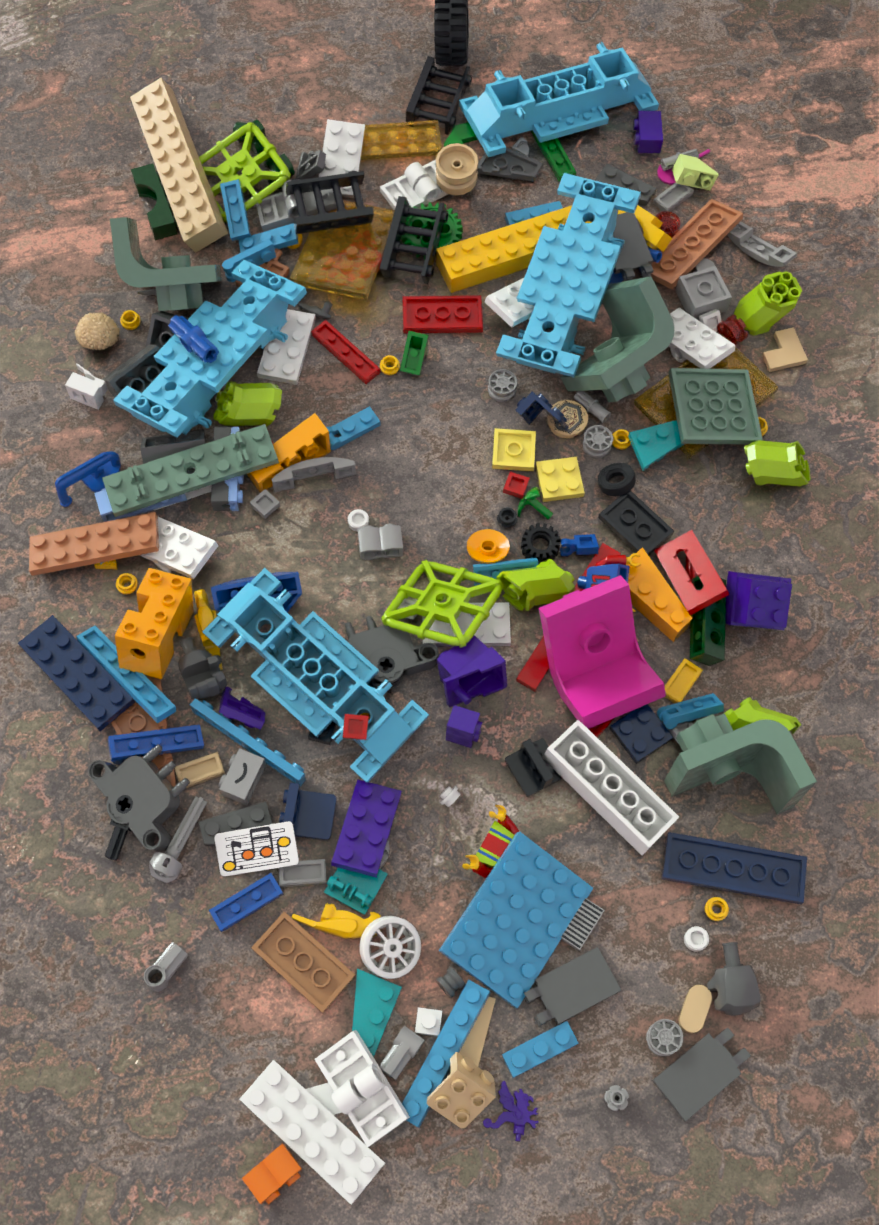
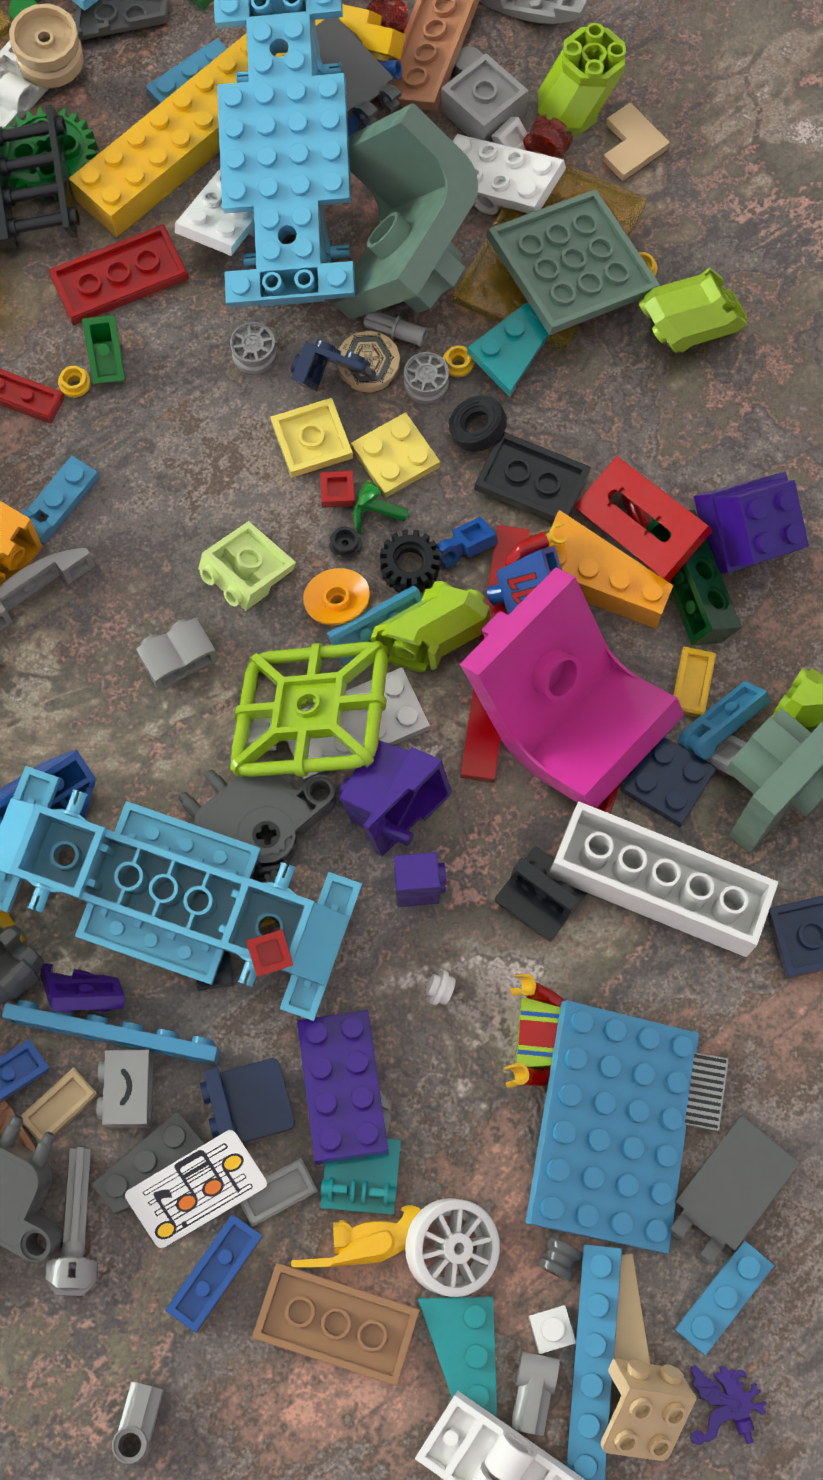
camera: 20 degrees left, 5 degrees up
white tile [348,509,369,532] -> none
none -> yellowish green plate [198,521,296,611]

